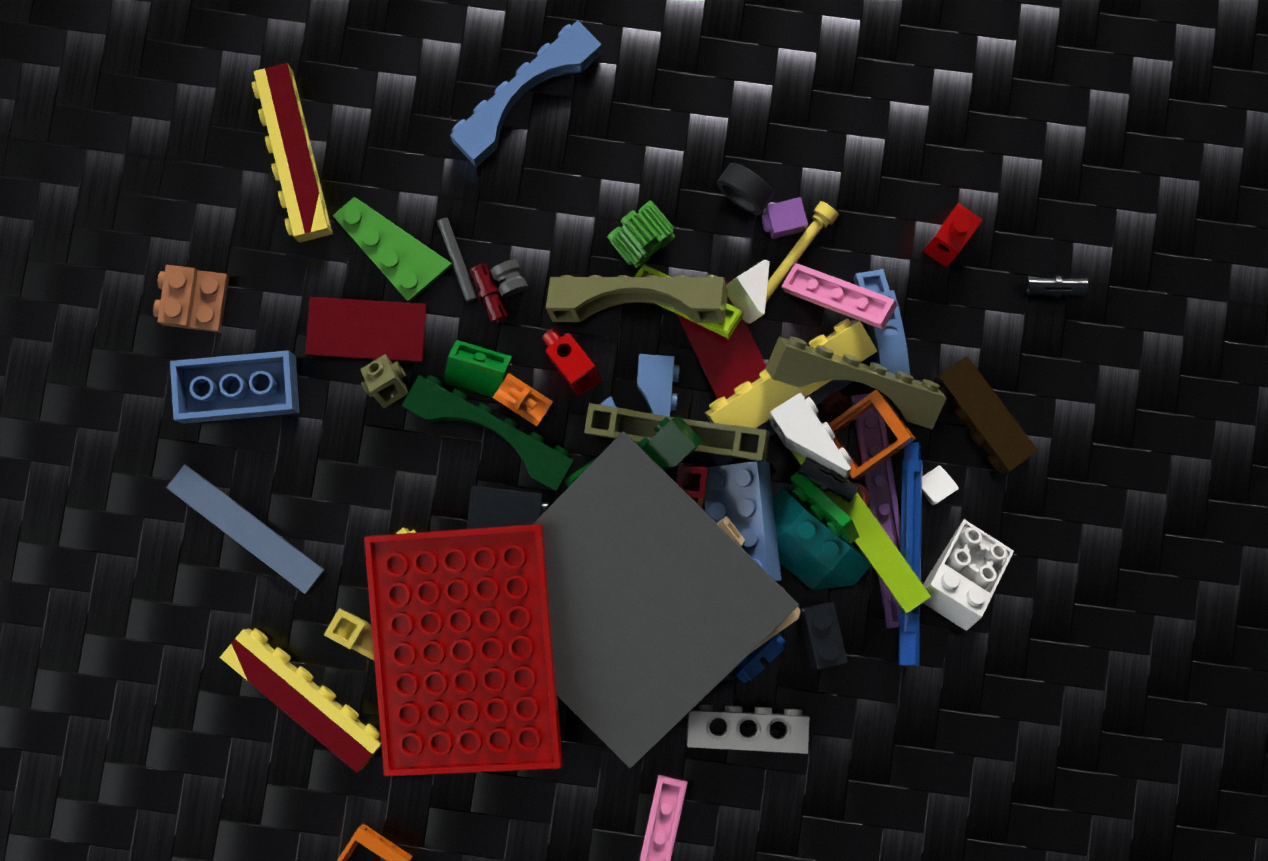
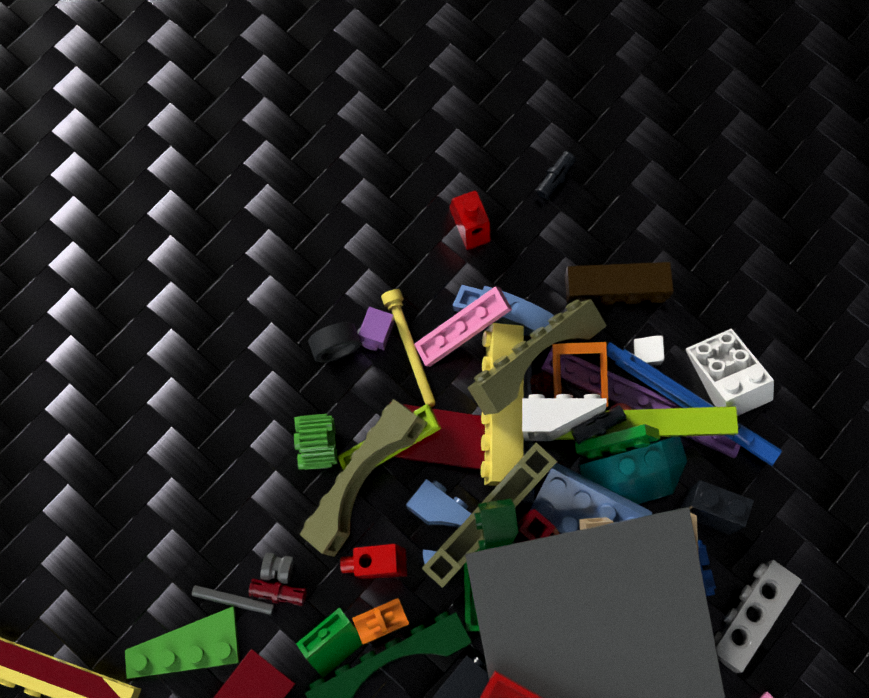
camera: 55 degrees left, 10 degrees down
medium blue arch [450,20,602,167] -> none
white slope [726,260,770,324] -> none

